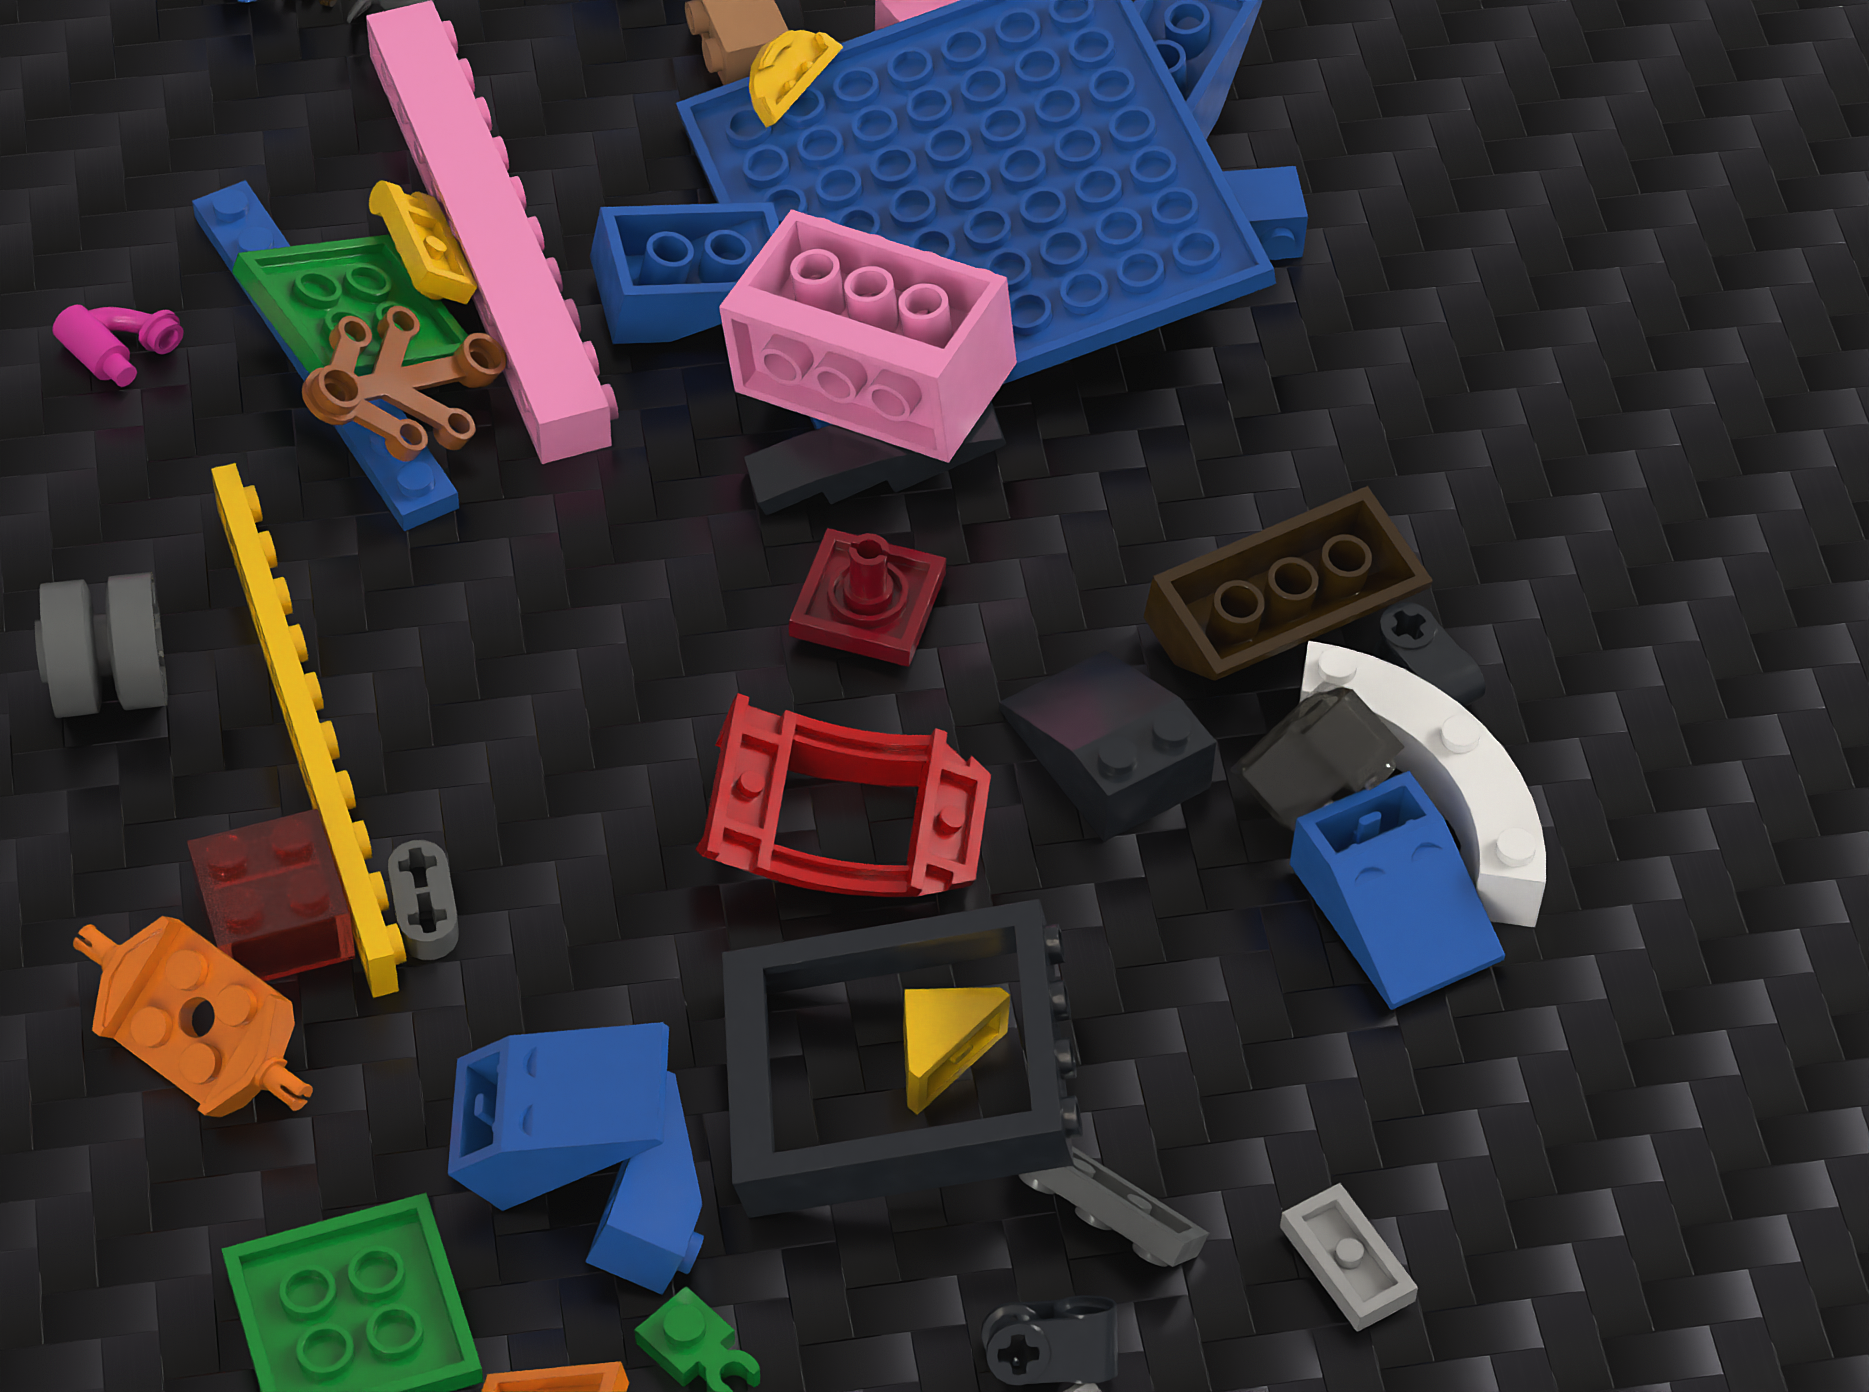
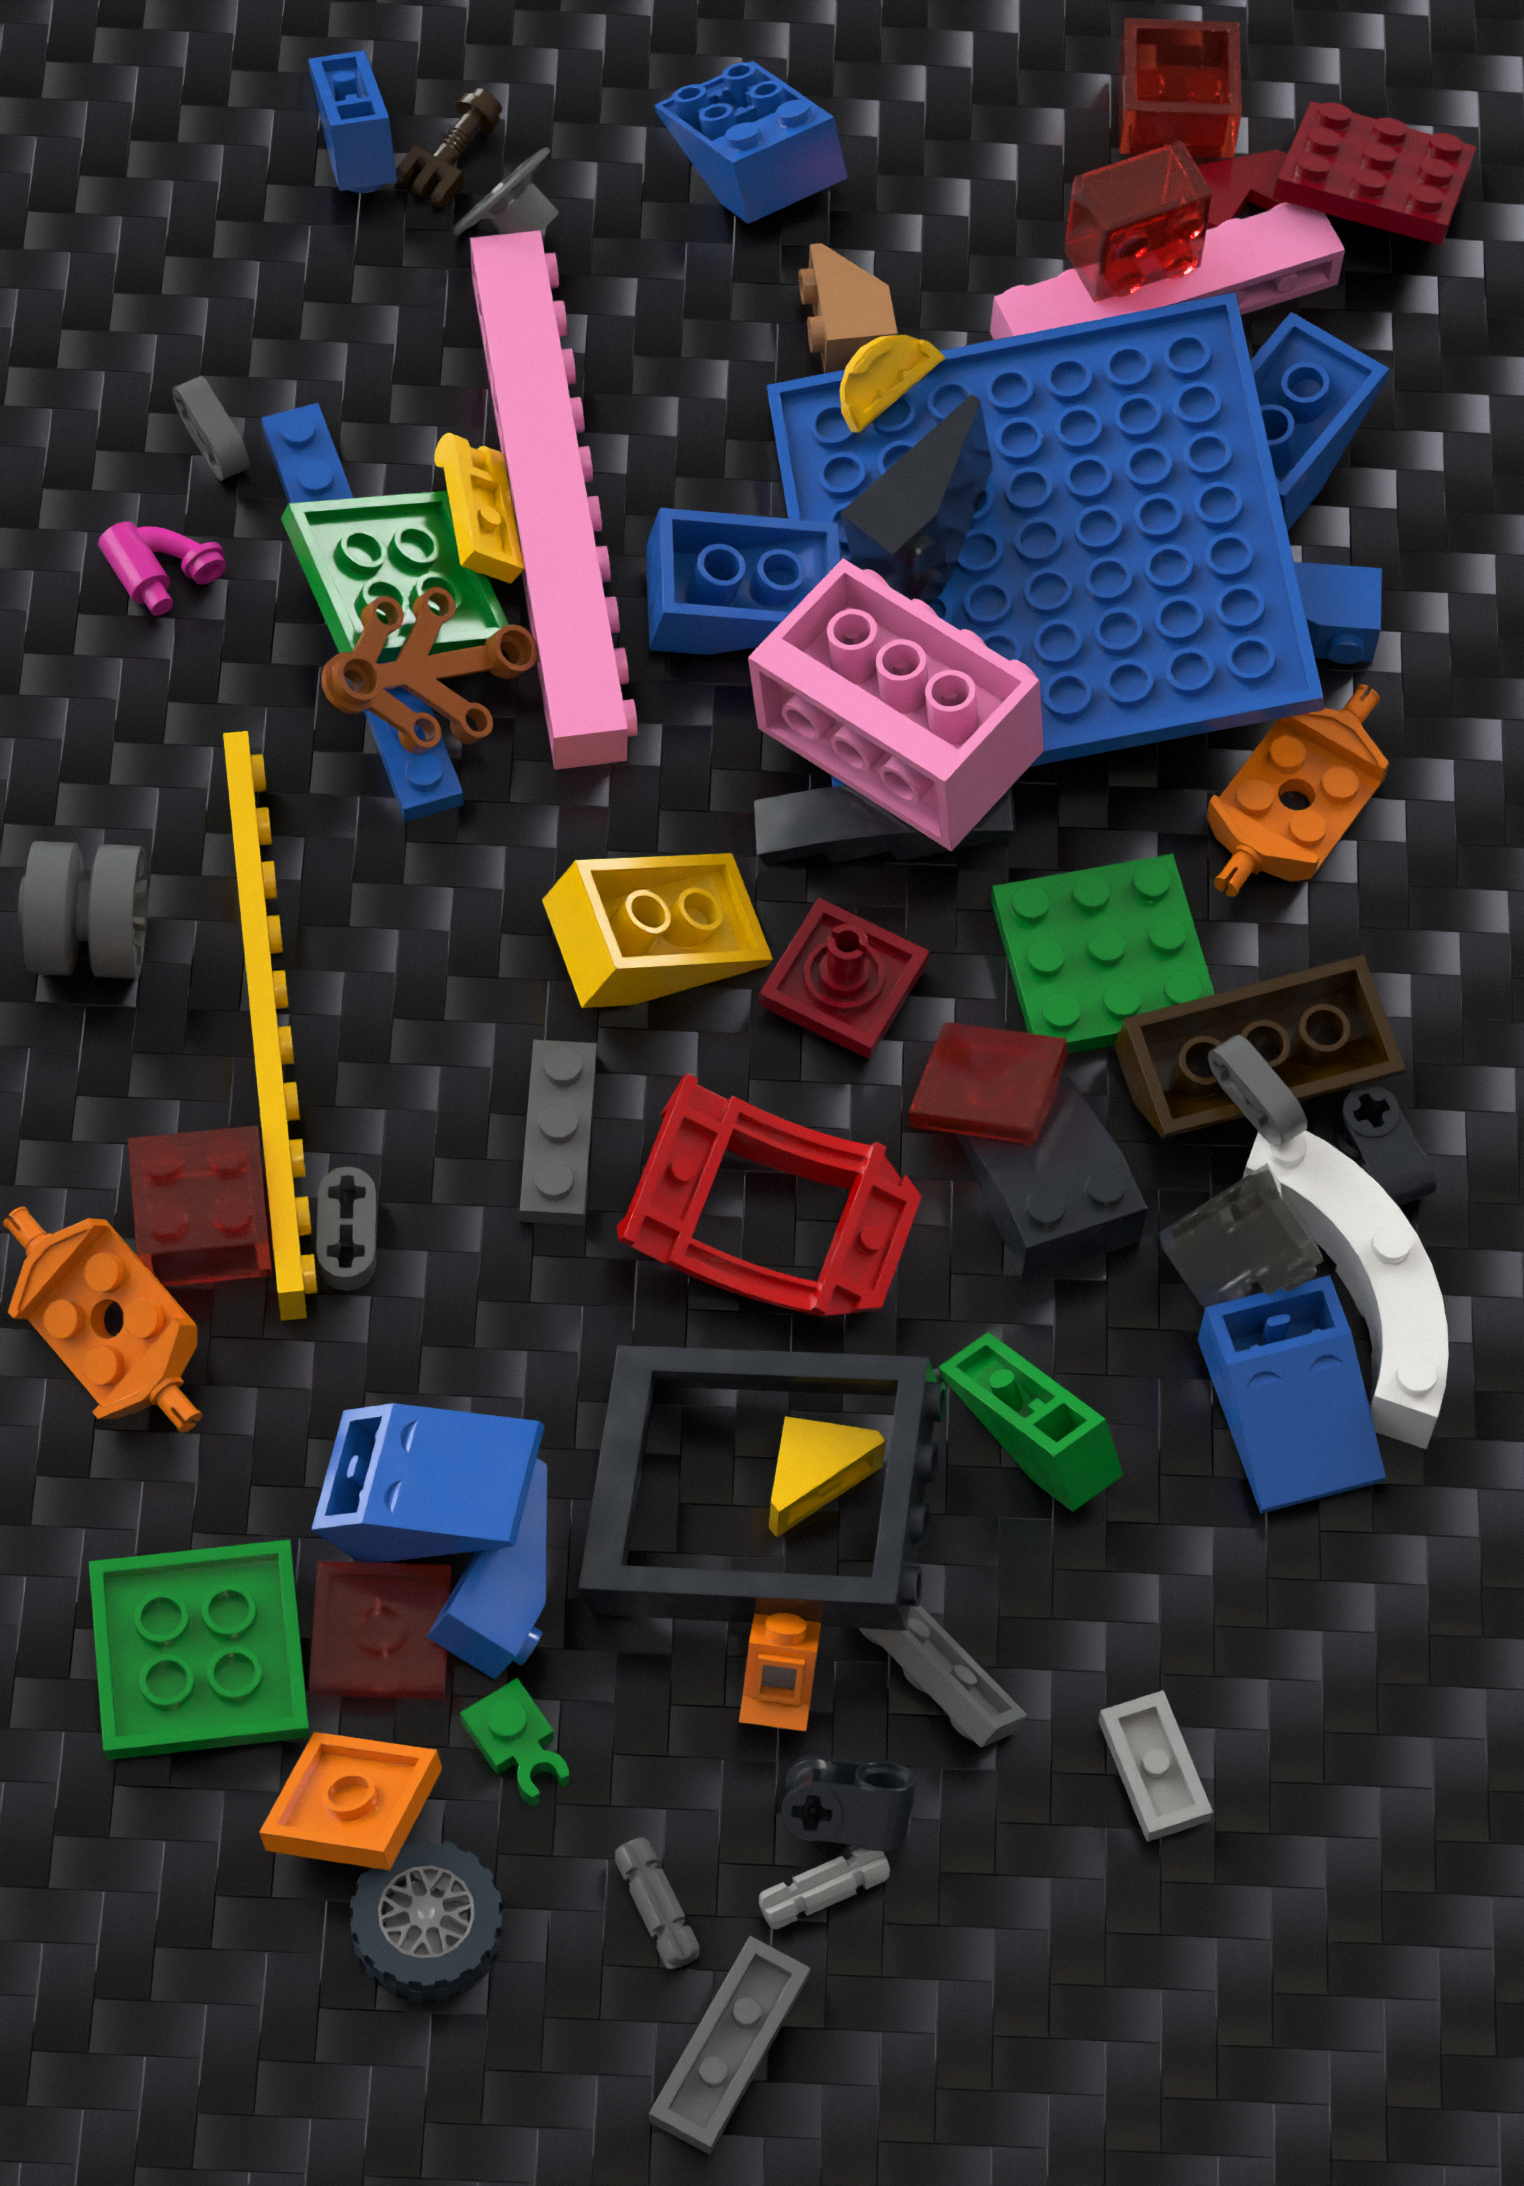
camera: 10 degrees right, 10 degrees up
none -> dark grey beam [172,376,250,481]
none -> clear red tile [309,1561,452,1699]
none -> dark grey plate [520,1040,597,1225]
none -> yellow slope [542,853,773,1008]
none -> orange window [739,1613,821,1731]
none -> black slope [841,394,993,605]
none -> clear red tile [909,1022,1068,1144]
none -> green slope [938,1332,1124,1512]
none -> green plate [991,854,1215,1060]
none -> orange plate [1206,685,1389,897]
none -> dark grey beam [1208,1035,1307,1147]

